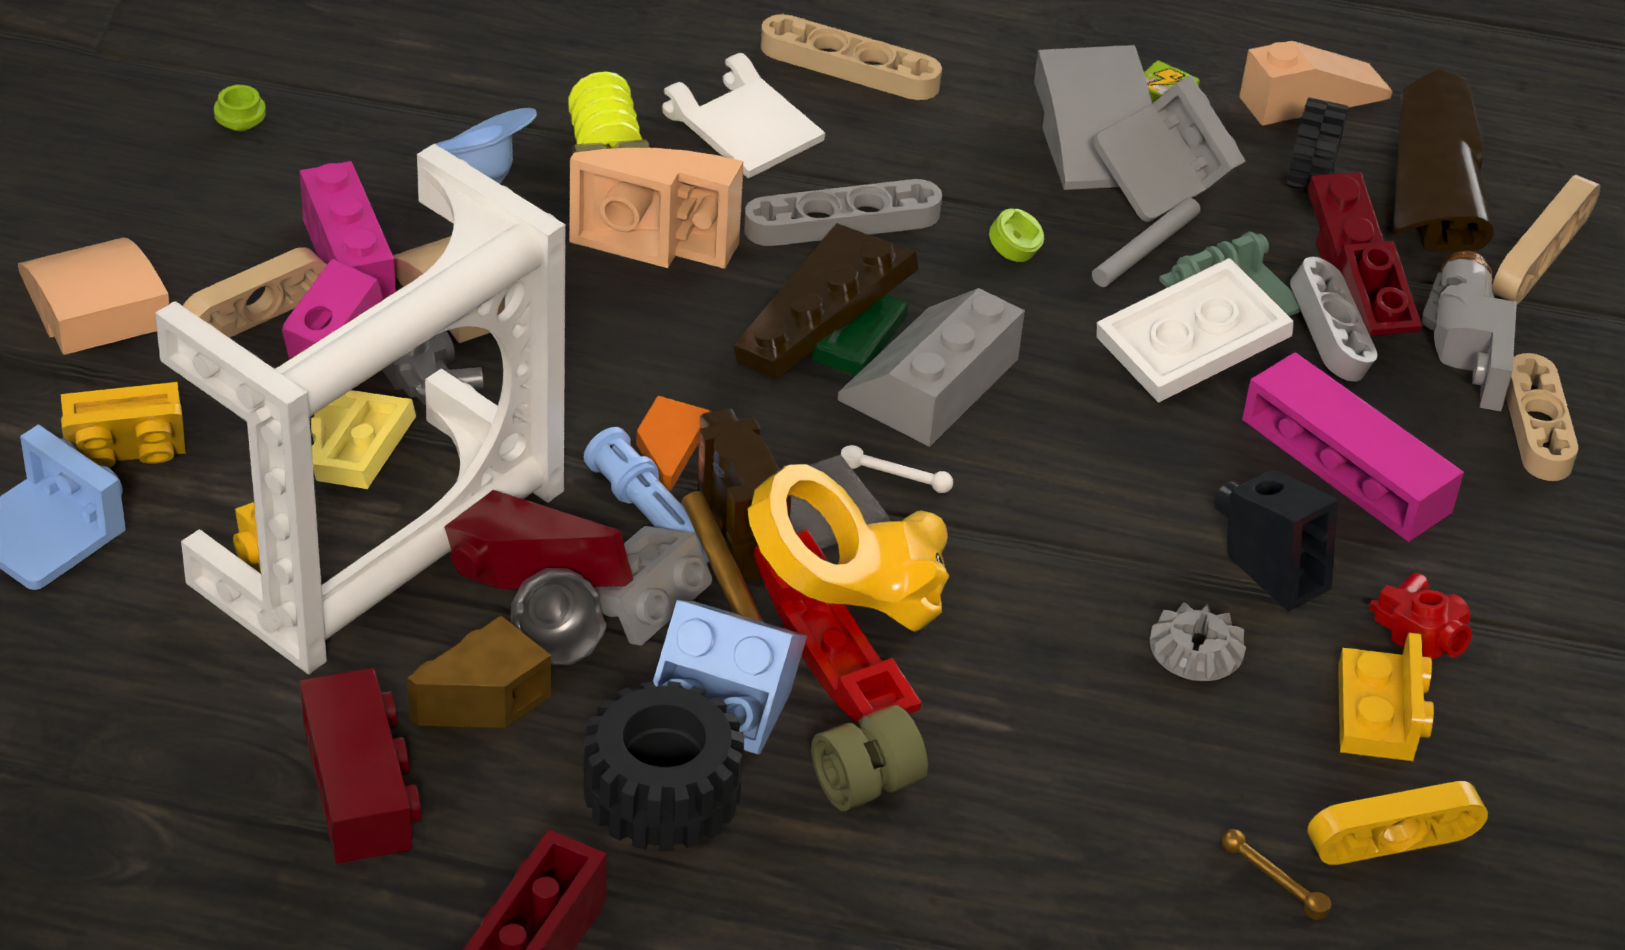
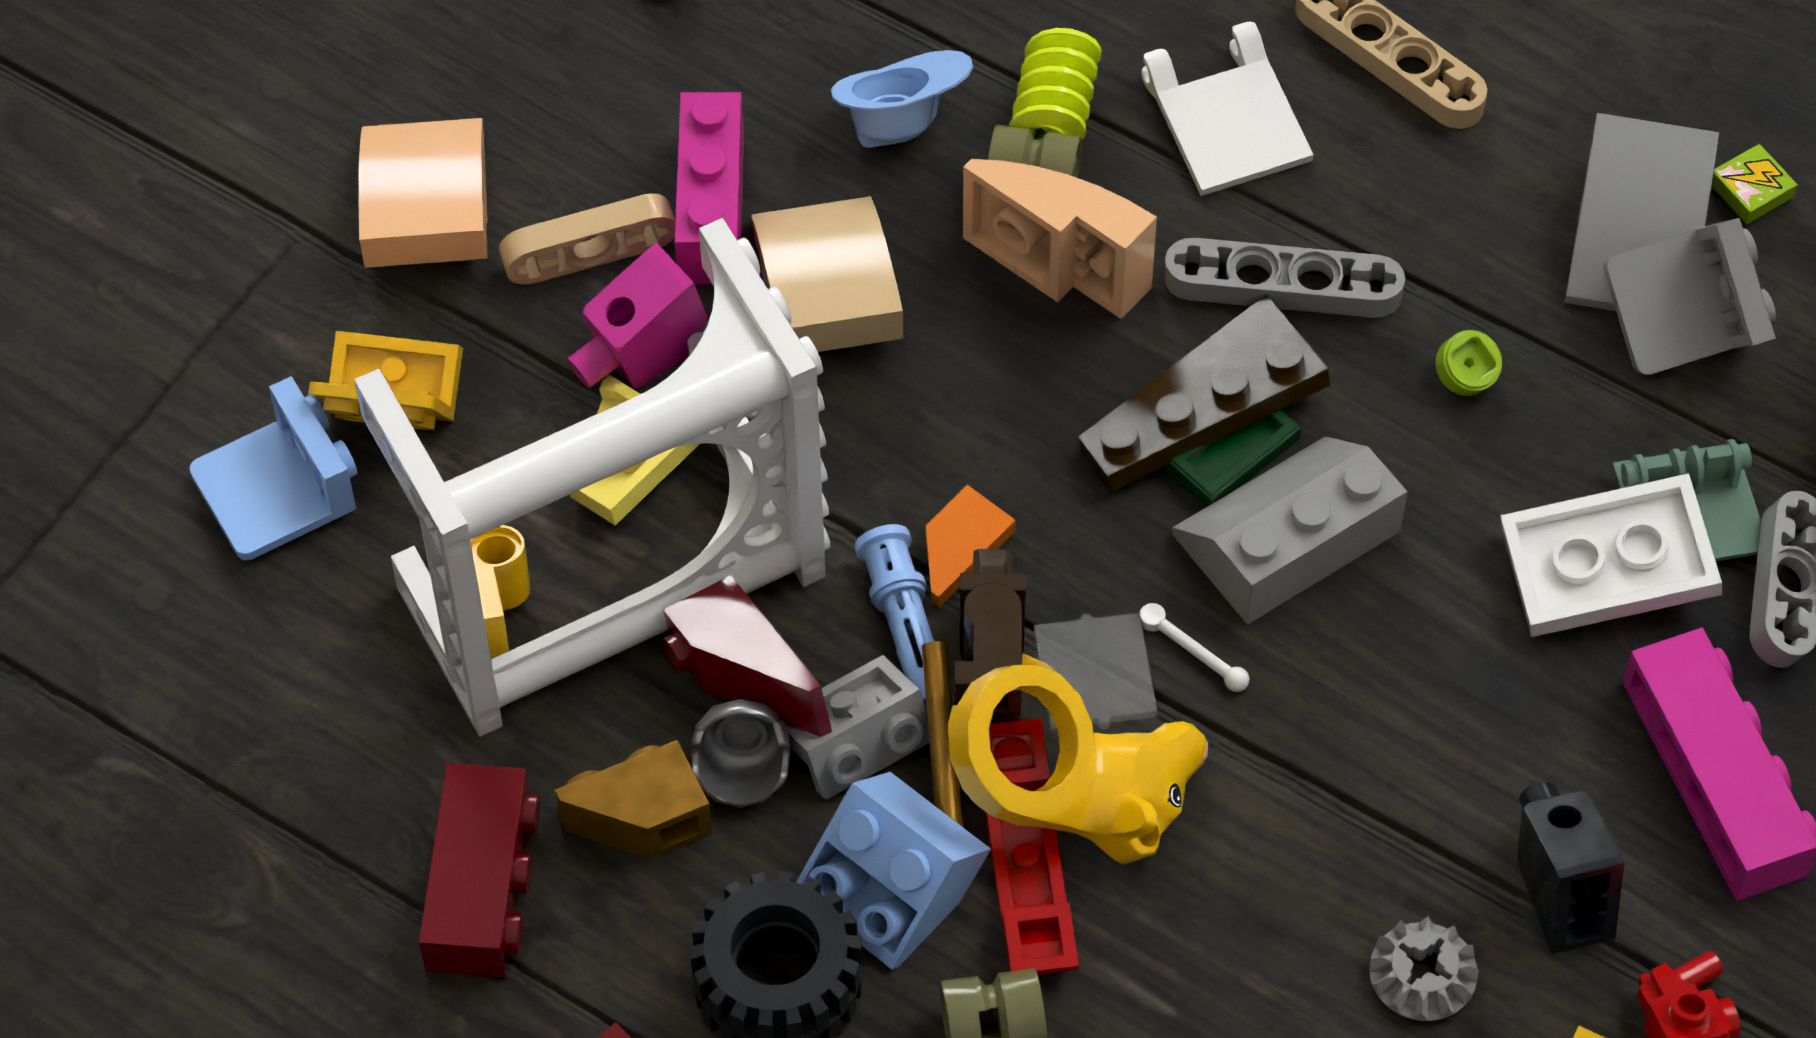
camera: 25 degrees right, 15 degrees up
light grey bar [1092,198,1200,287] -> none

